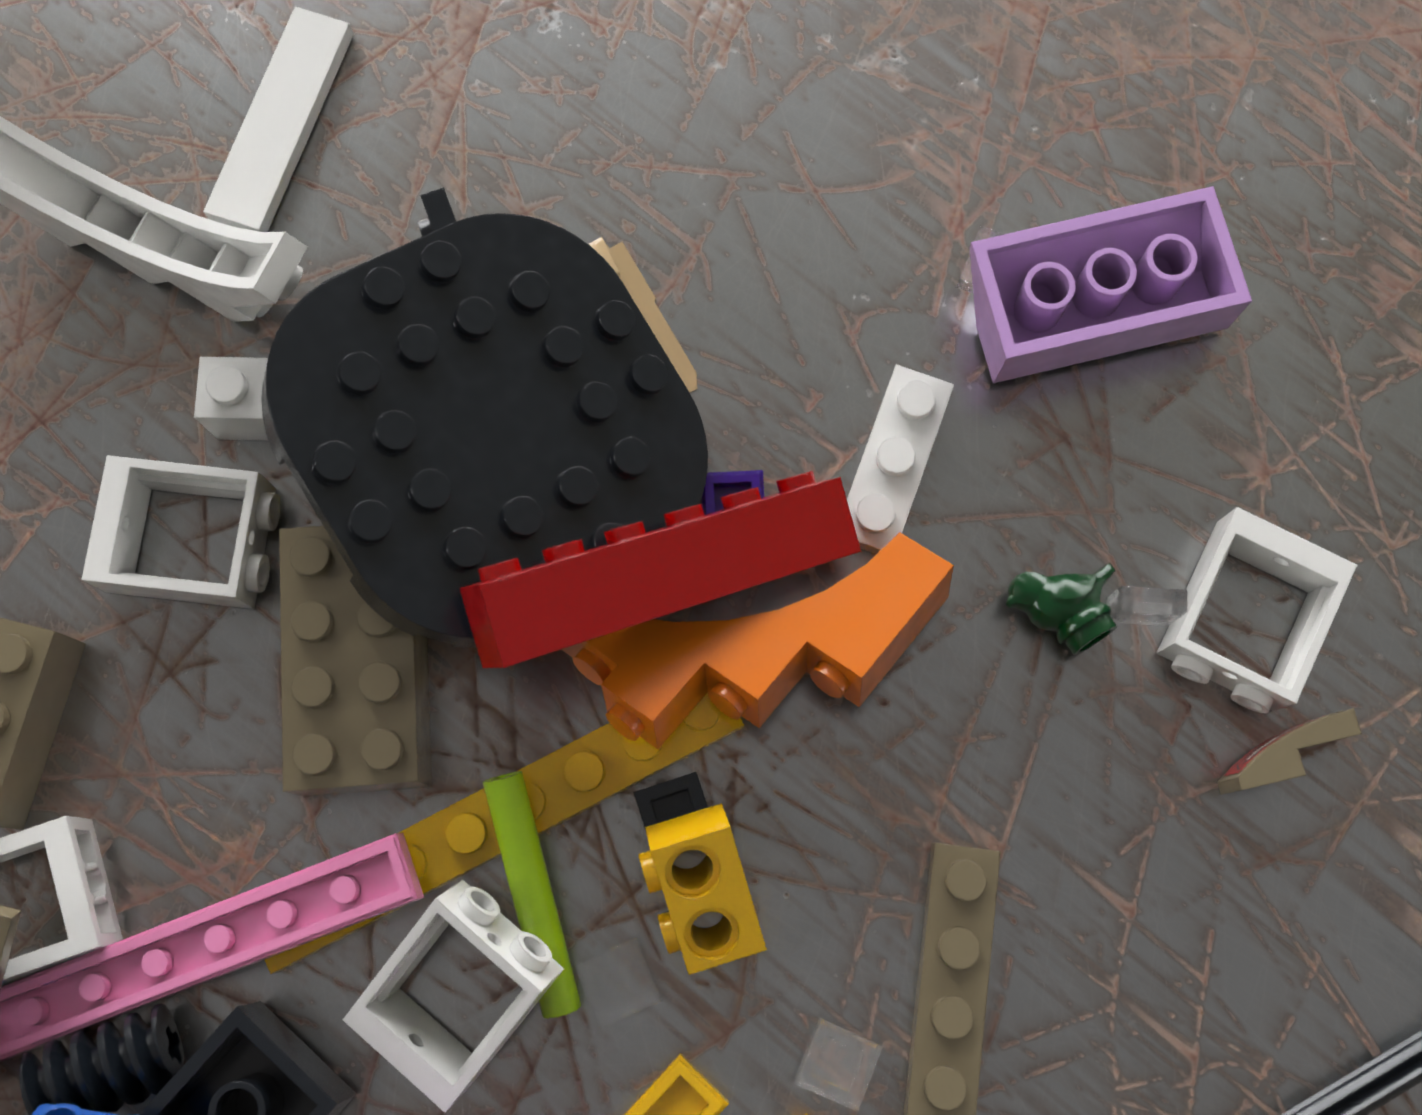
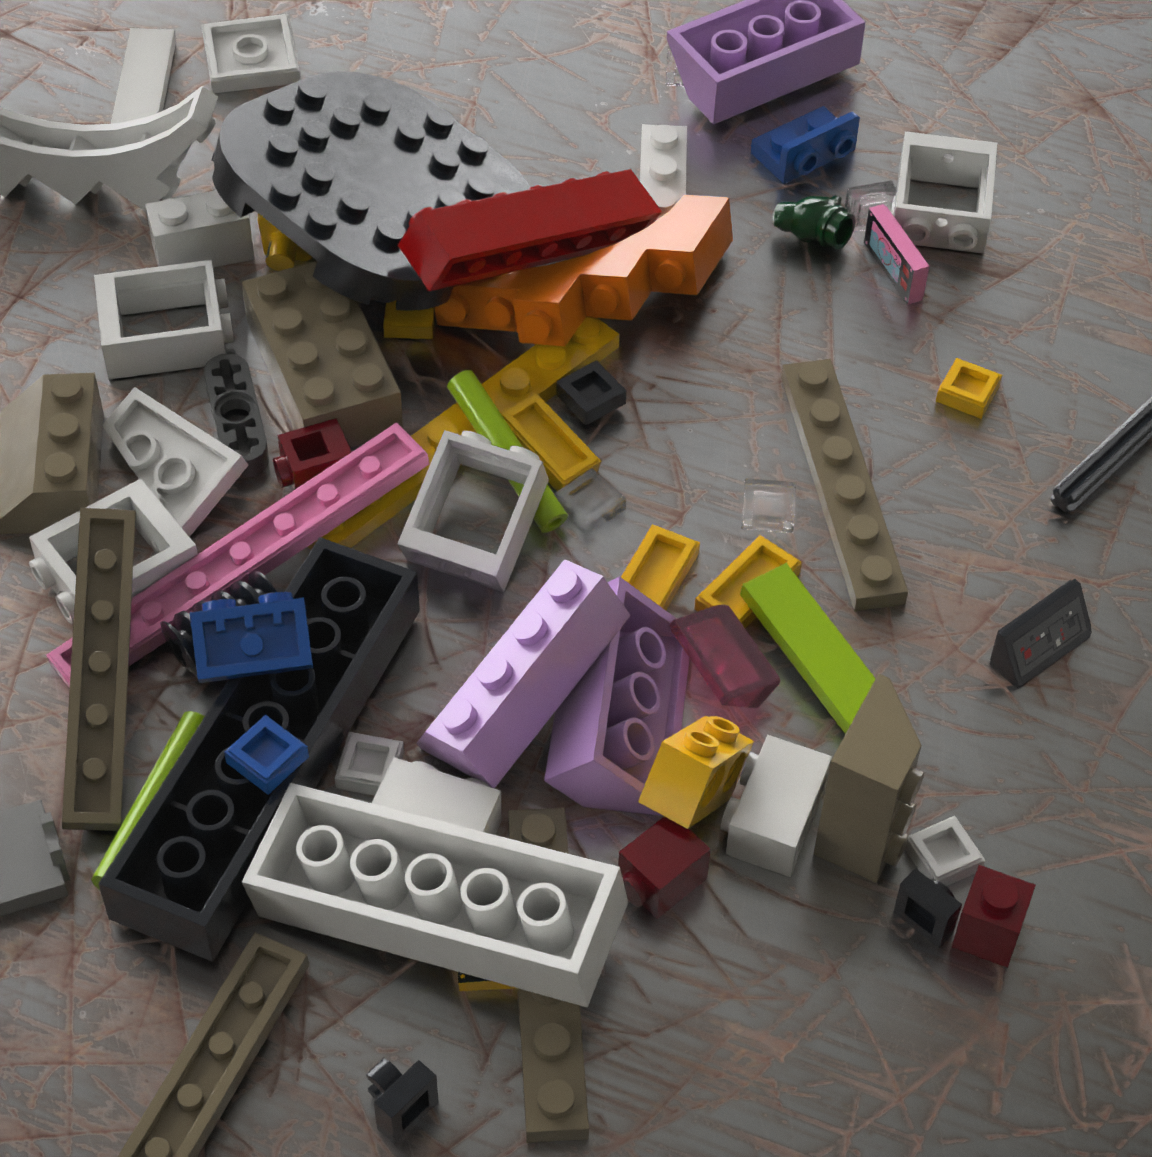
camera: 20 degrees left, 25 degrees down
yellow brick [638,803,767,975] -> none
dark tan slope [1217,708,1362,795] -> none
none -> white wing [102,387,249,537]
none -> white tile [201,14,301,94]
none -> dark grey beam [204,354,269,478]
none -> dark red brick [273,418,352,491]
none -> yellow tile [501,392,602,495]
none -> blue bracket [751,106,860,184]
none -> tile [864,204,929,305]
none -> yellow tile [936,358,1002,419]

